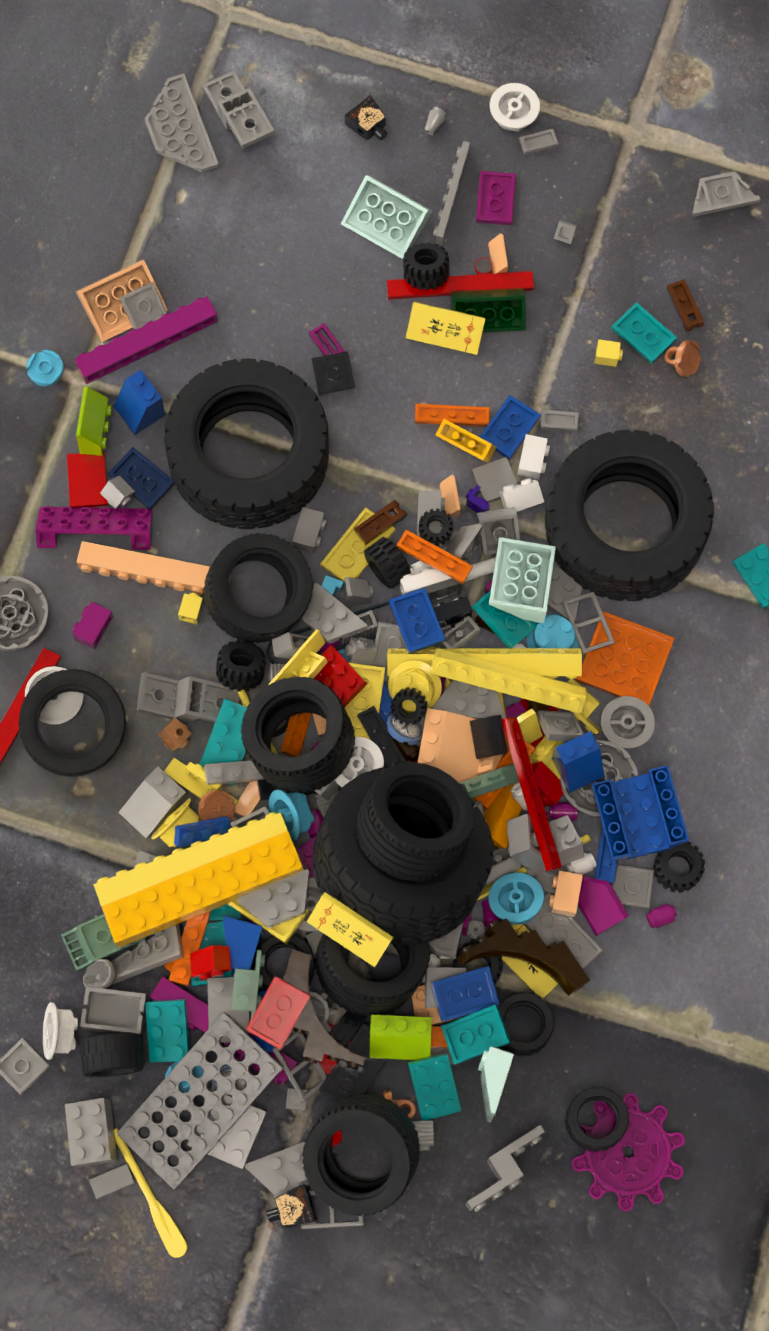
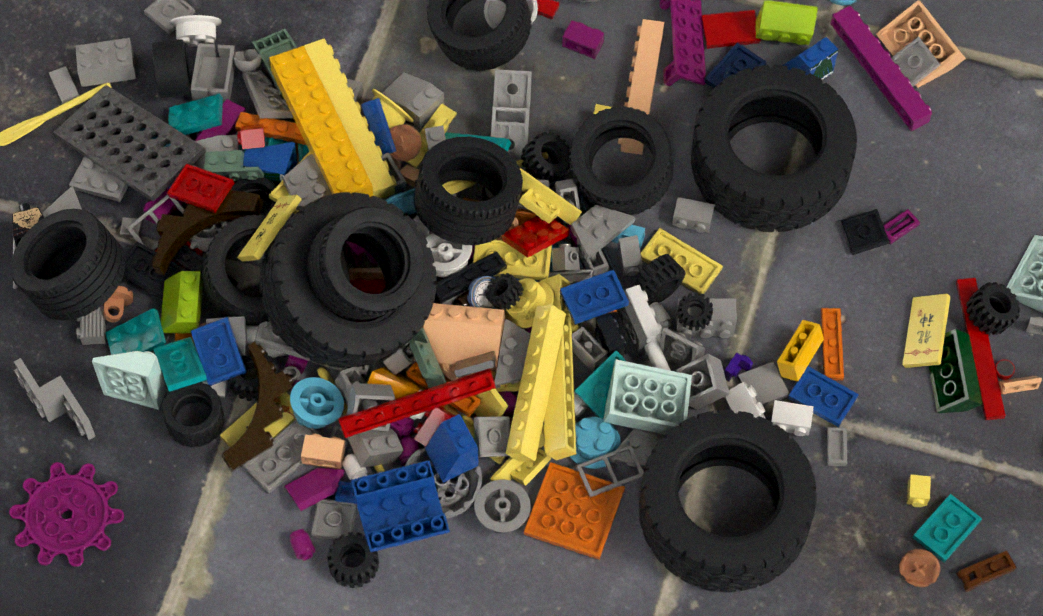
camera: 90 degrees right, 10 degrees down
light grey brick [100,476,135,509] -> none
medium nougat brick [157,717,192,751] -> none
reddish brown plate [354,500,408,545] -> none
orange plate [396,530,473,584] -> none
light nougat slope [440,475,461,518] -> none
black tyre [565,1087,629,1152] -> none

